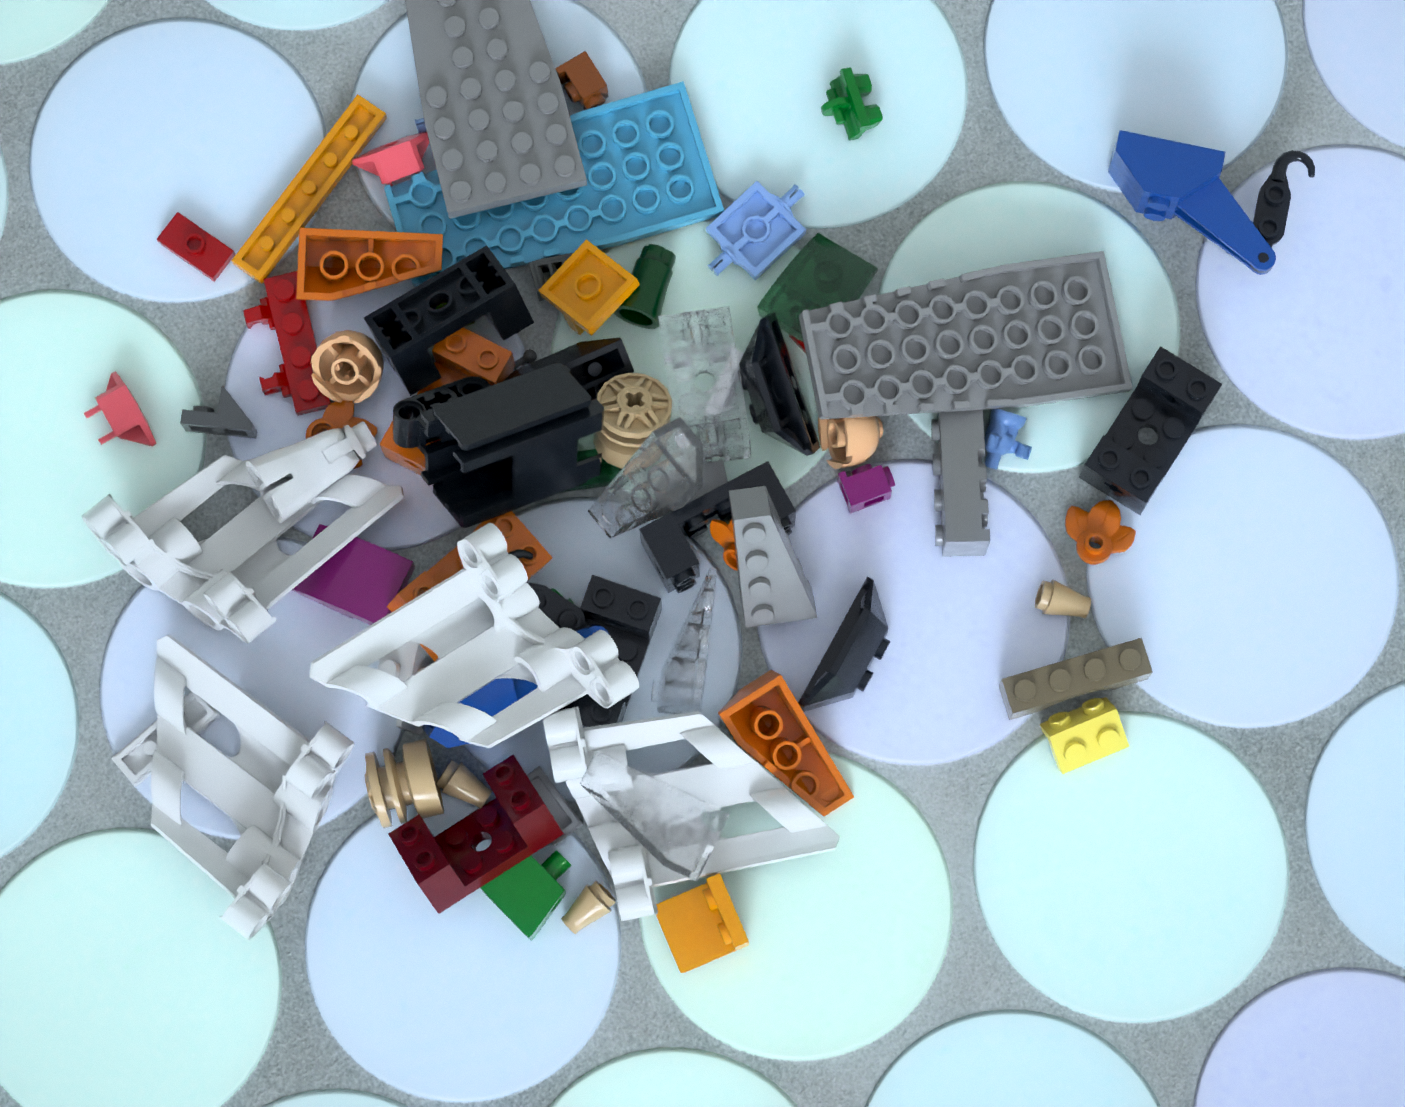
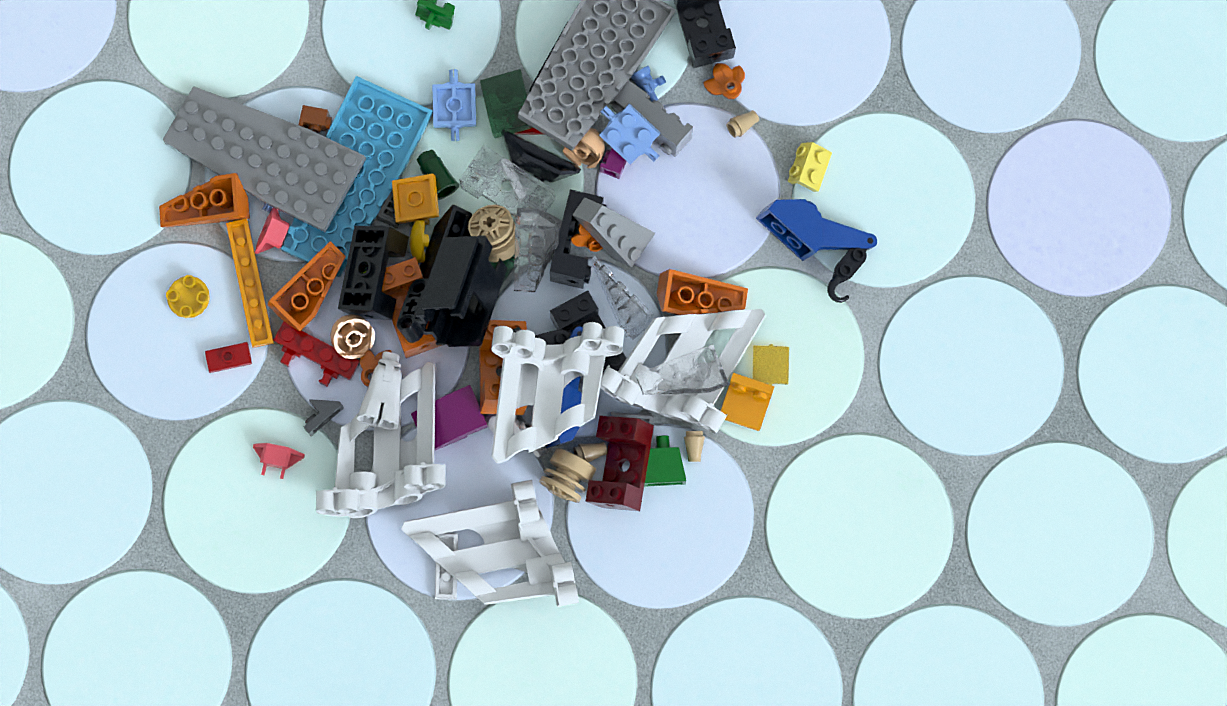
camera: 55 degrees left, 0 degrees up
black wedge [798,576,891,712] -> none
dark tan arch [999,638,1153,720] -> none
none -> orange wedge [159,173,250,228]
none -> yellow dish [166,275,210,318]
none -> yellow dish [409,220,429,263]
none -> light blue plate [599,103,661,165]
none -> clear yellow piece [753,344,789,385]
none -> blue slope [756,199,877,303]

